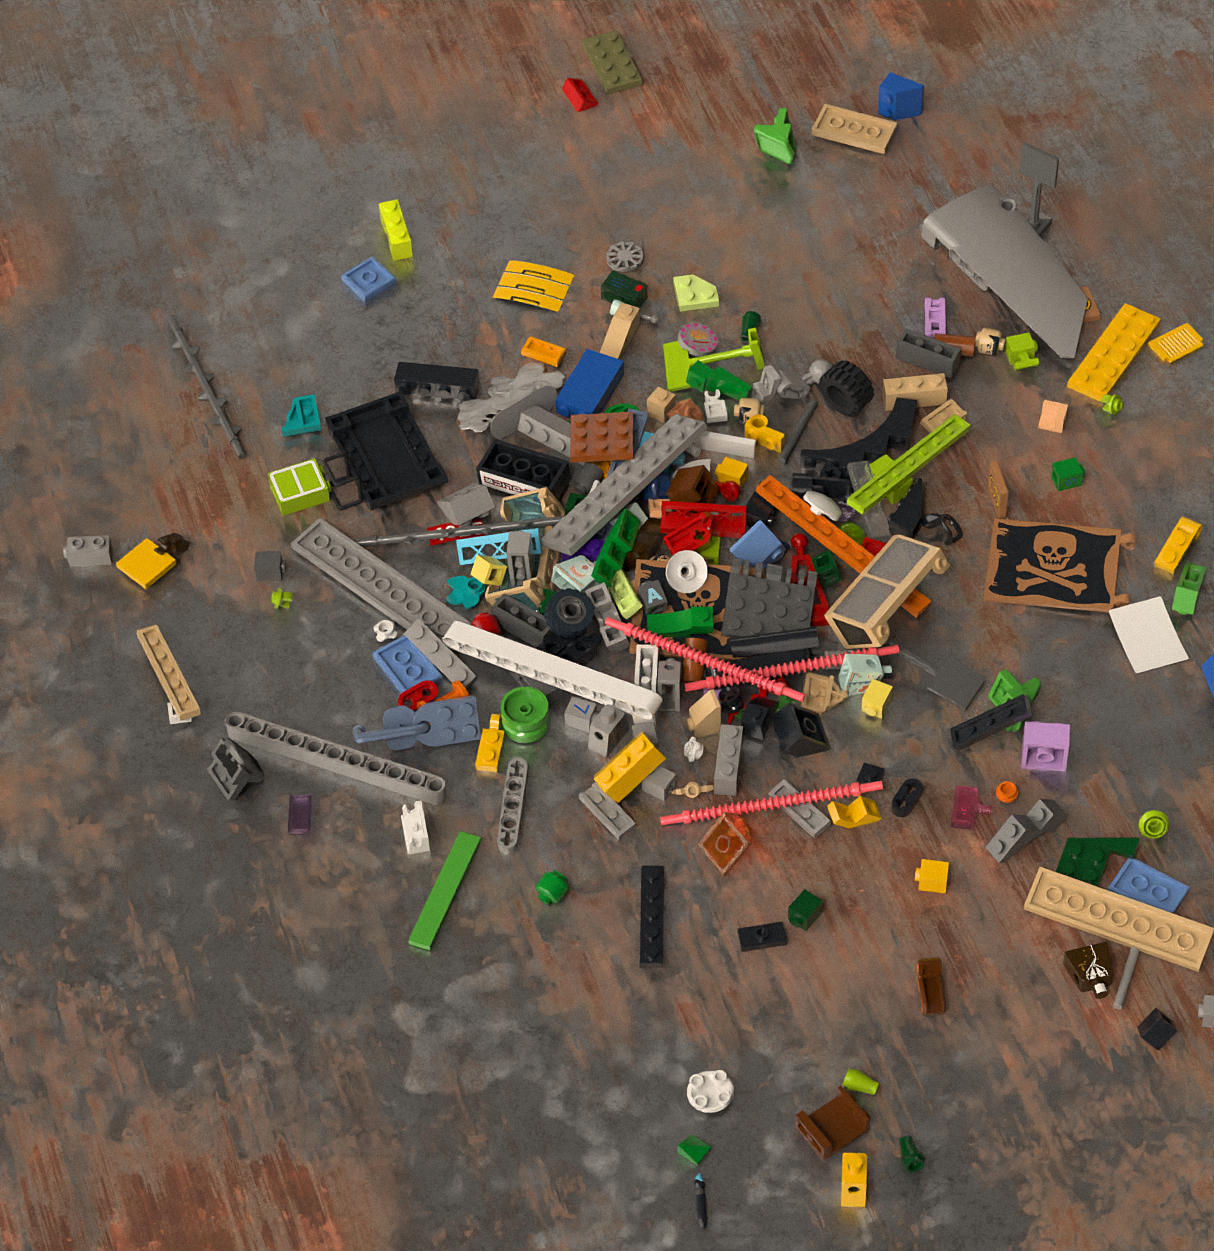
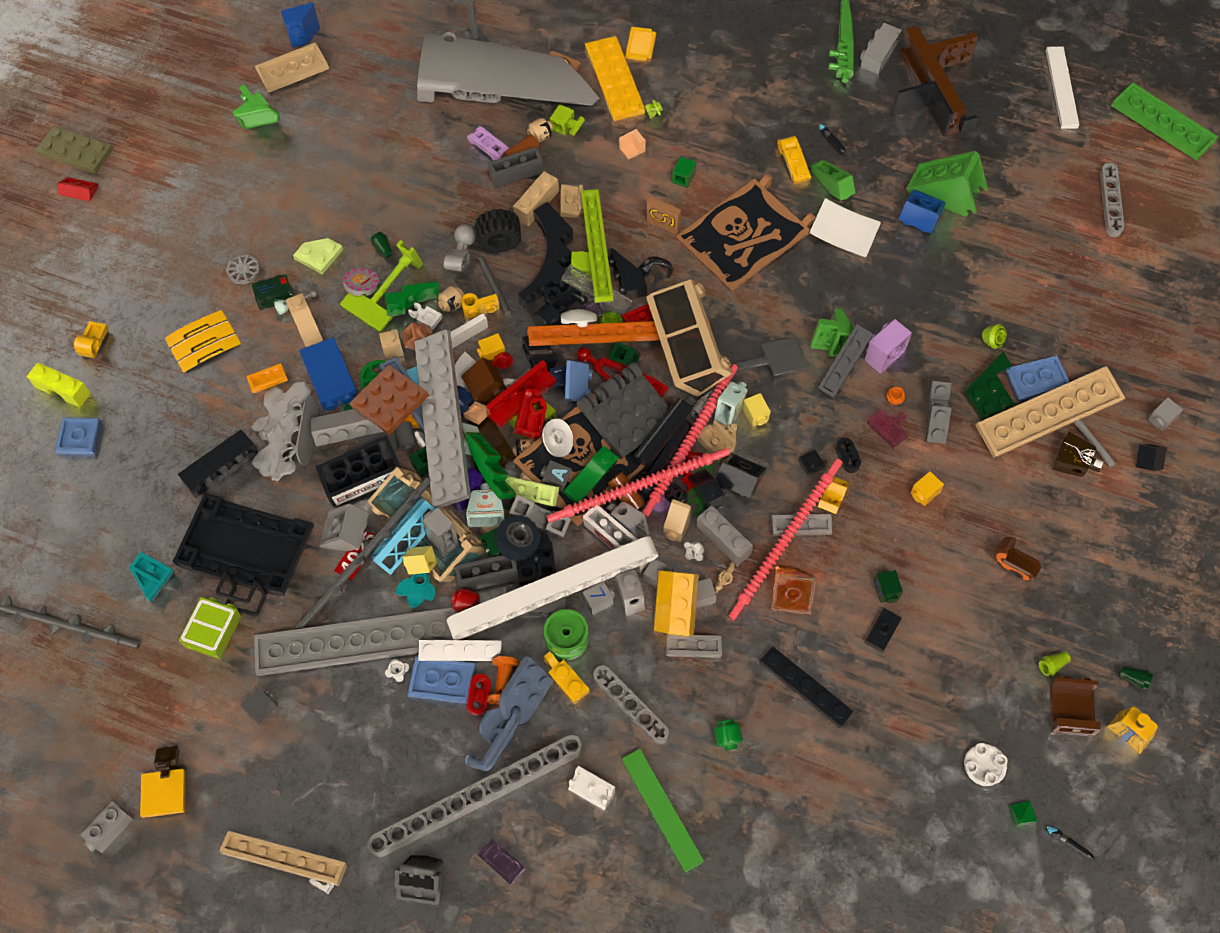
camera: 50 degrees left, 10 degrees up
lime plate [271,587,293,609] -> none
light grey slope [750,365,781,409] -> none
none -> yellow plate [74,321,109,358]

